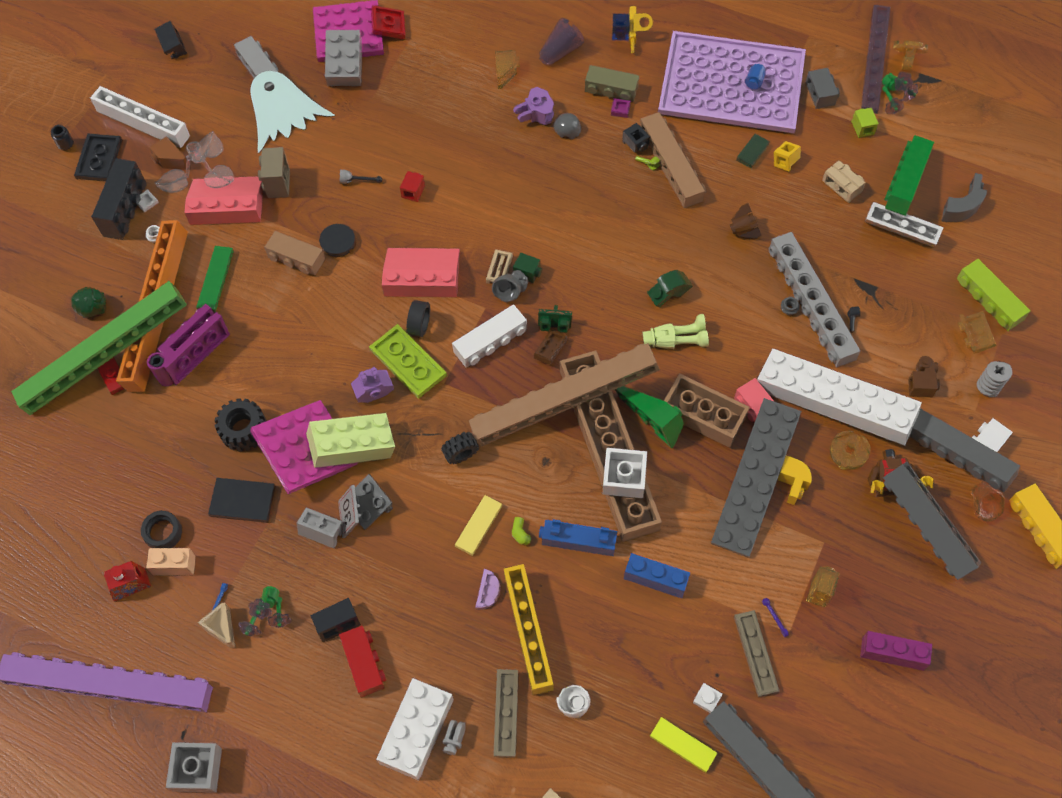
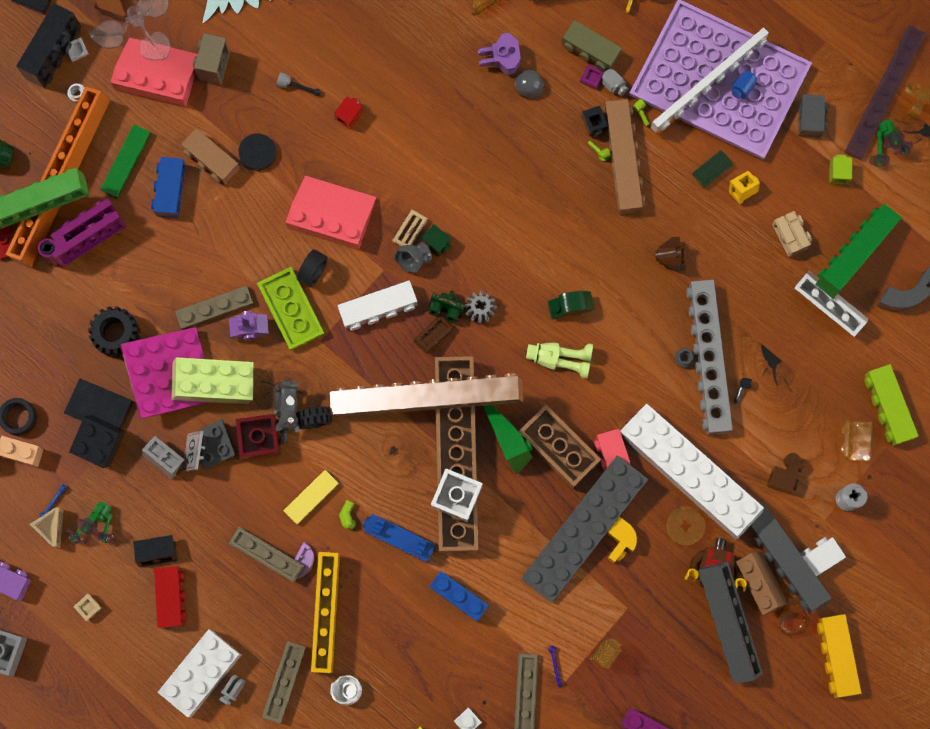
camera: 15 degrees right, 15 degrees up
none -> black brick [69,415,126,469]
none -> tan plate [74,593,102,622]
none -> blue brick [151,157,186,218]
none -> dark tan plate [175,286,254,330]
none -> dark tan tile [229,527,305,583]
none -> dark red brick [235,414,281,460]
none -> dark grey animal [274,381,300,445]
none -> light grey gear [464,291,497,324]
none -> light grey arm [602,69,628,96]
none -> lime hand [633,99,650,126]
none -> white plate [651,28,769,133]
none -> medium nougat brick [736,551,789,615]

